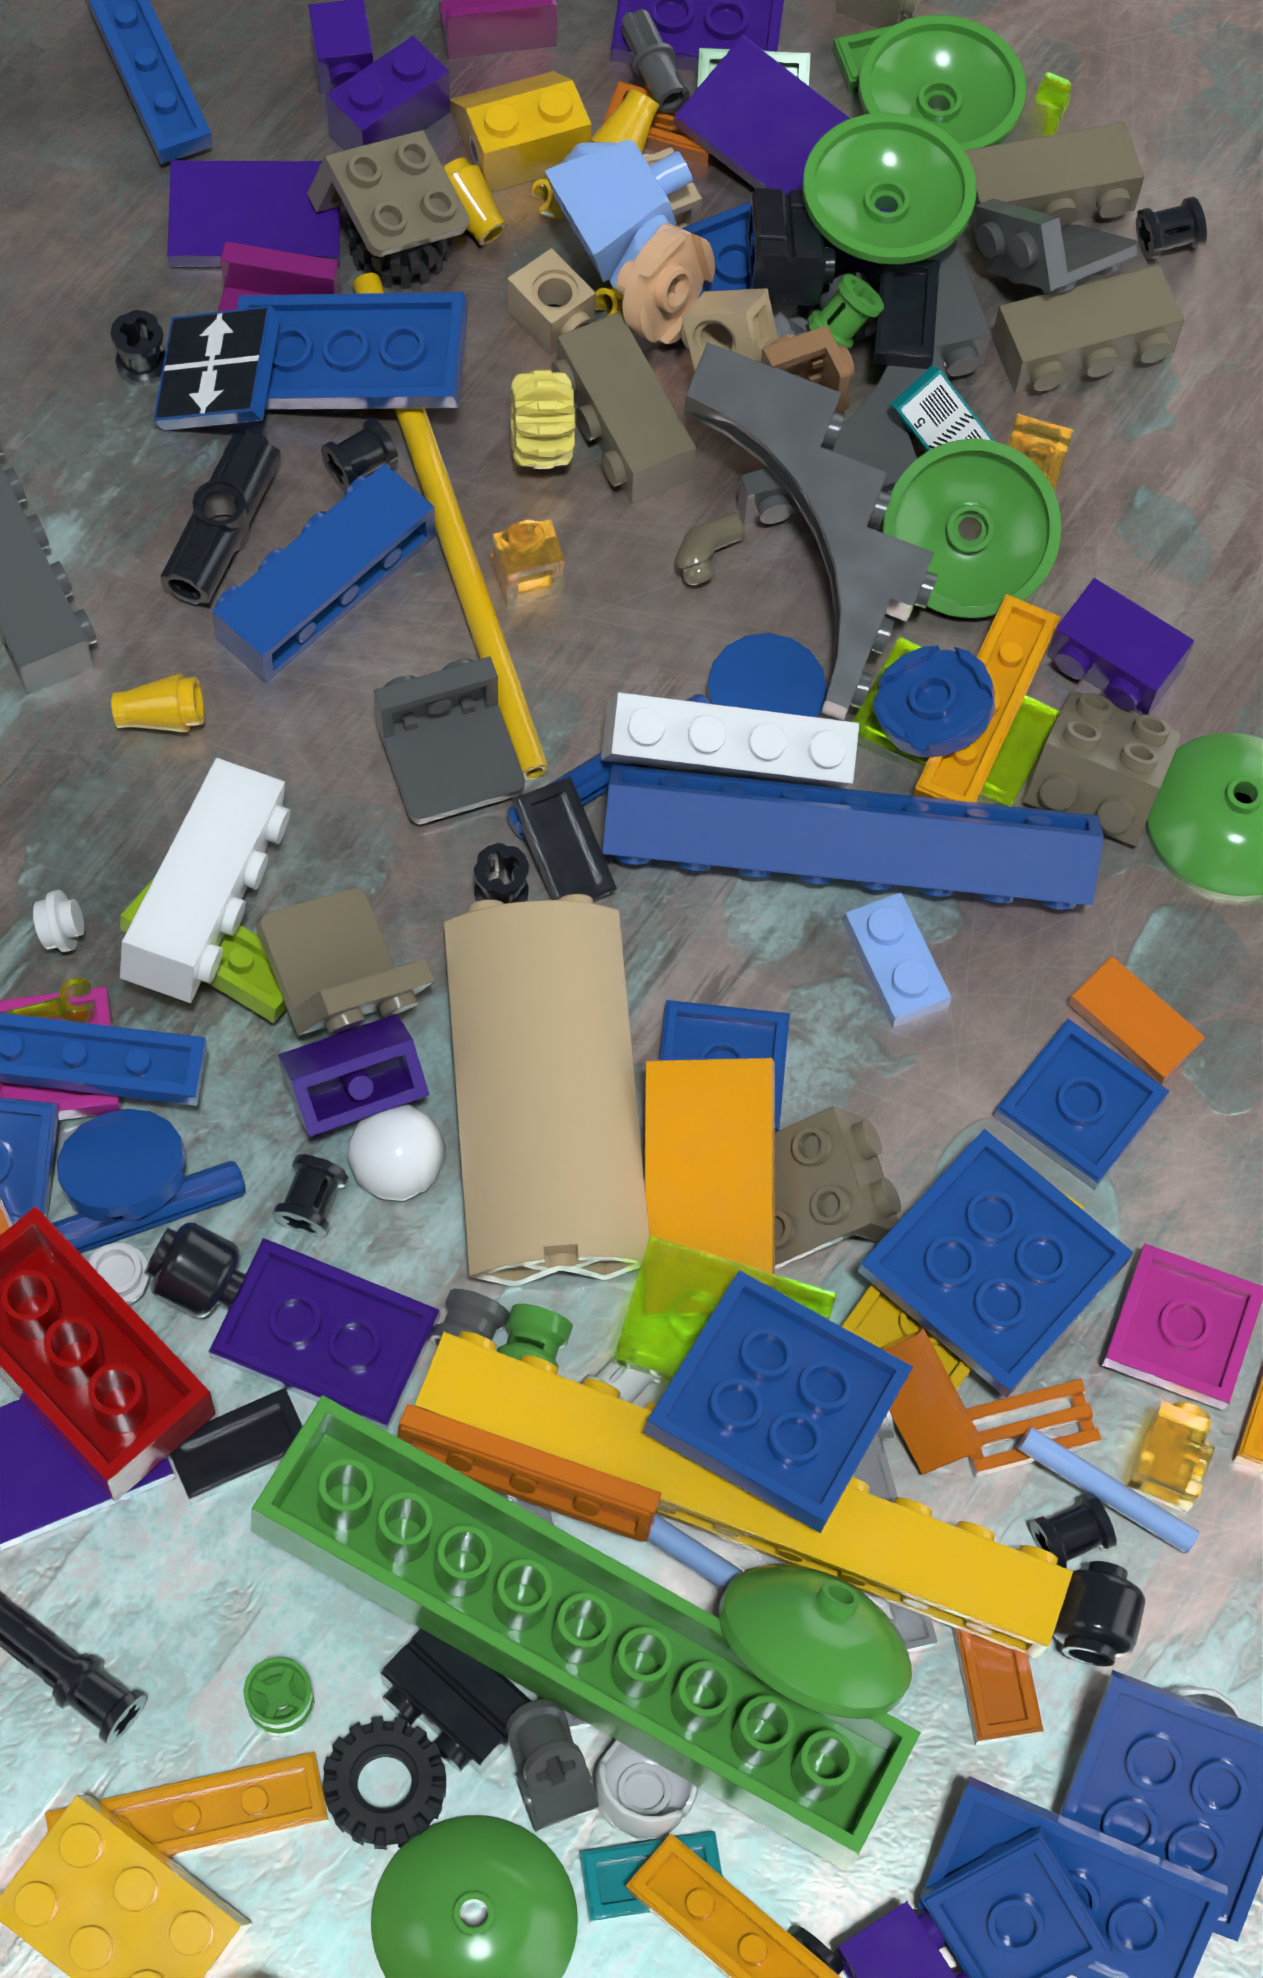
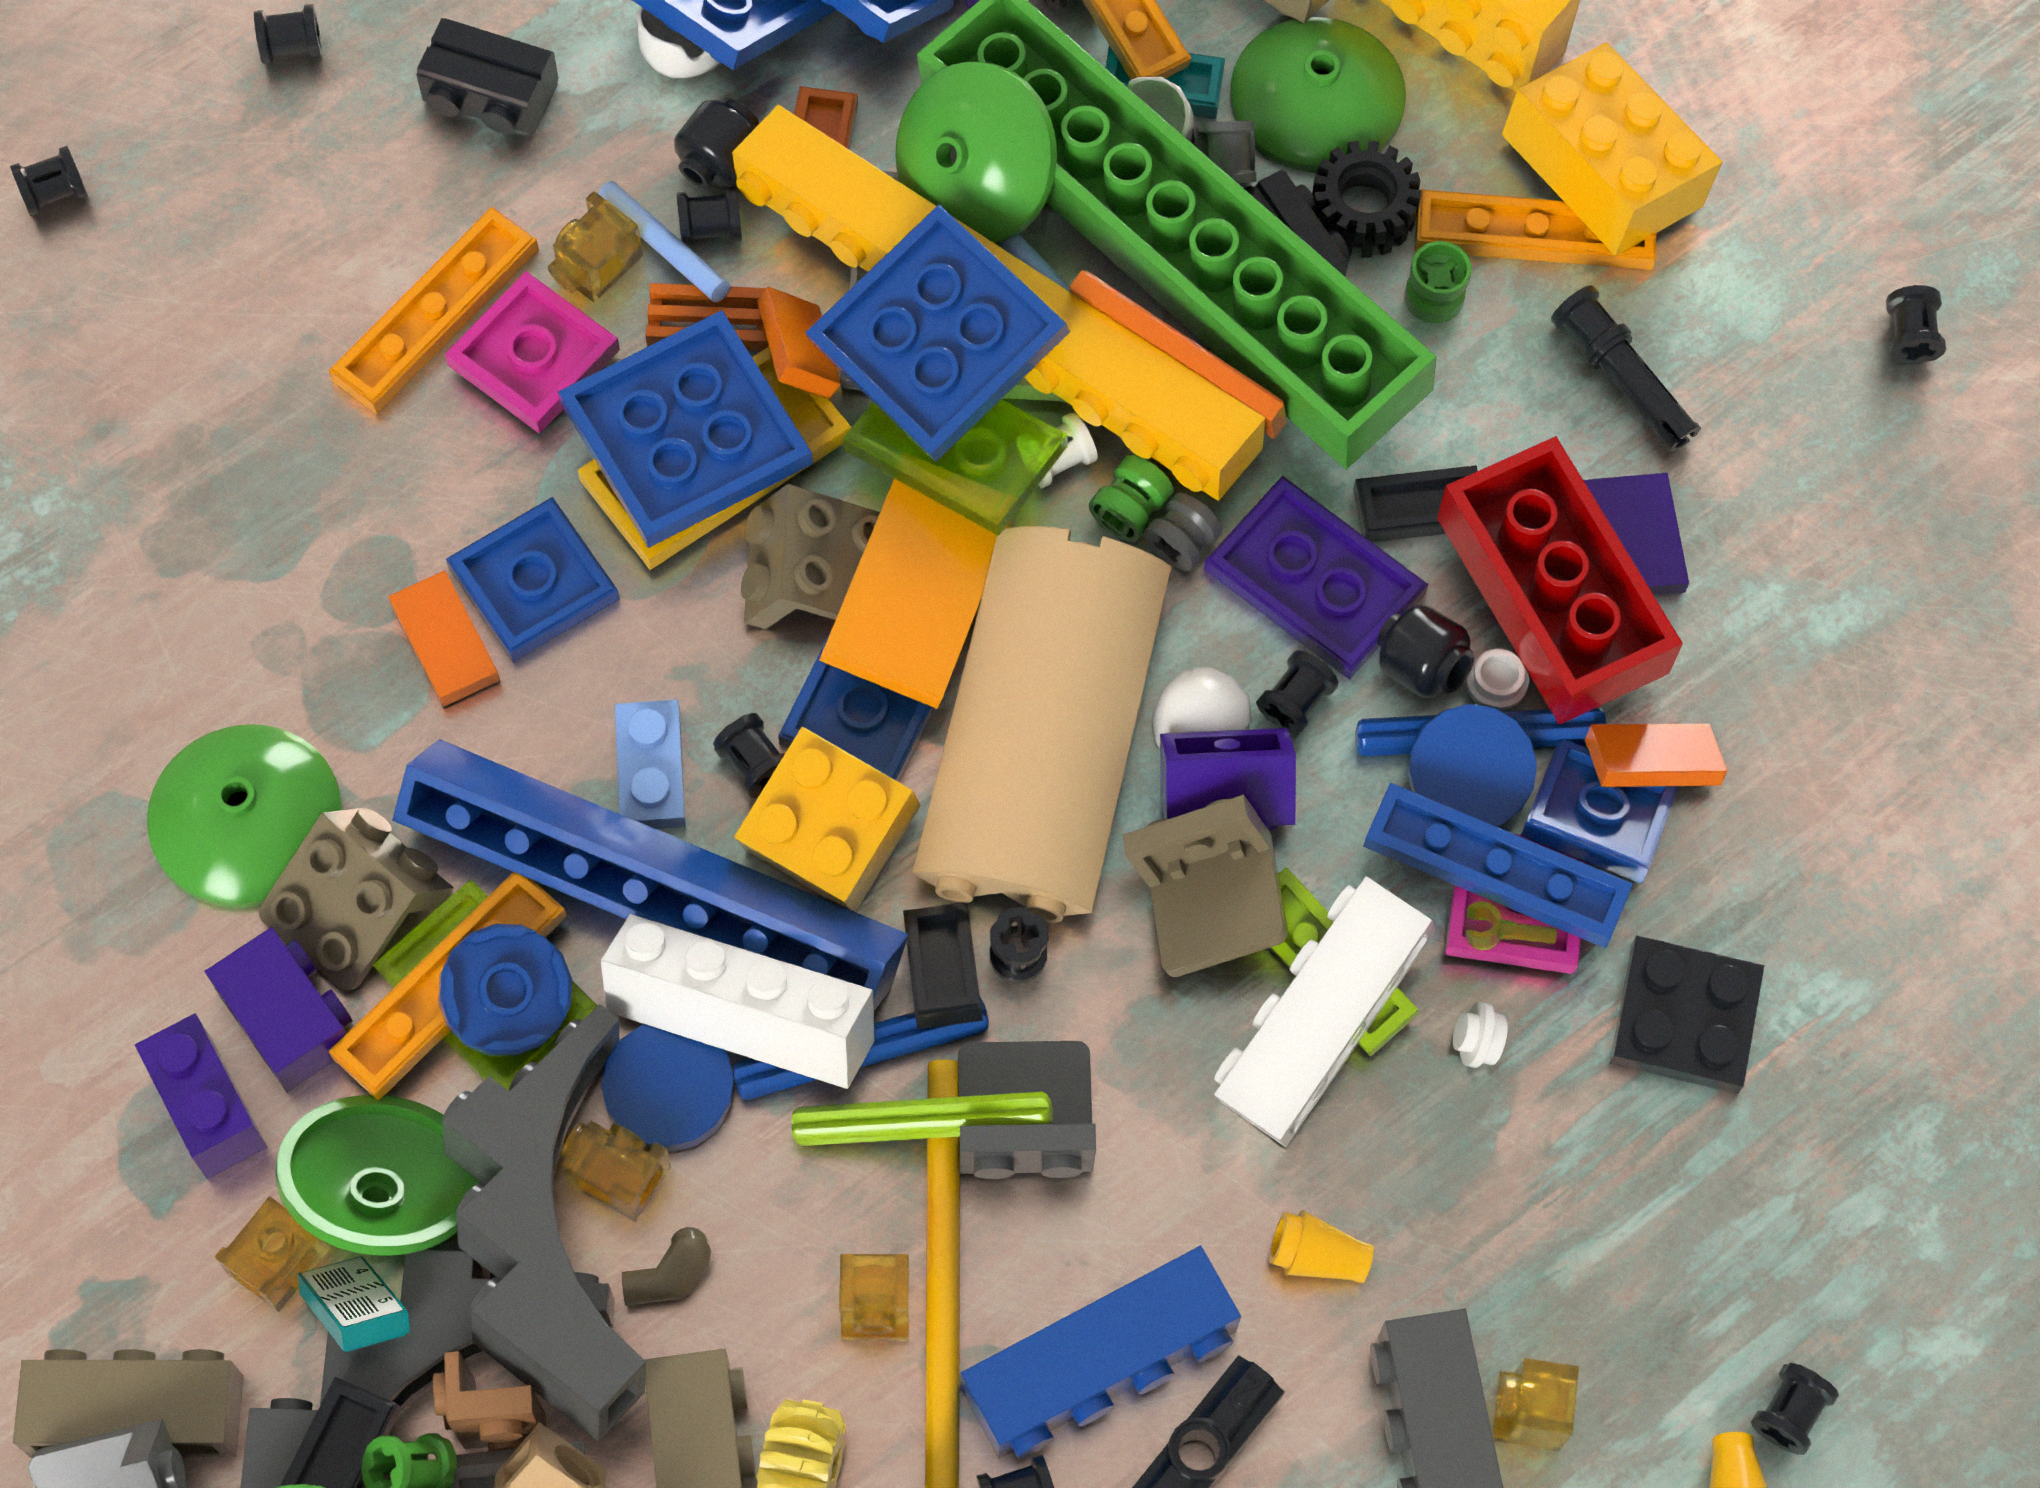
camera: 160 degrees left, 0 degrees up
none -> dark purple brick [134,1013,268,1180]
none -> clear yellow brick [561,1120,671,1223]
none -> black bush [713,713,785,798]
none -> yellow brick [734,727,921,912]
none -> lime axle [791,1092,1053,1146]

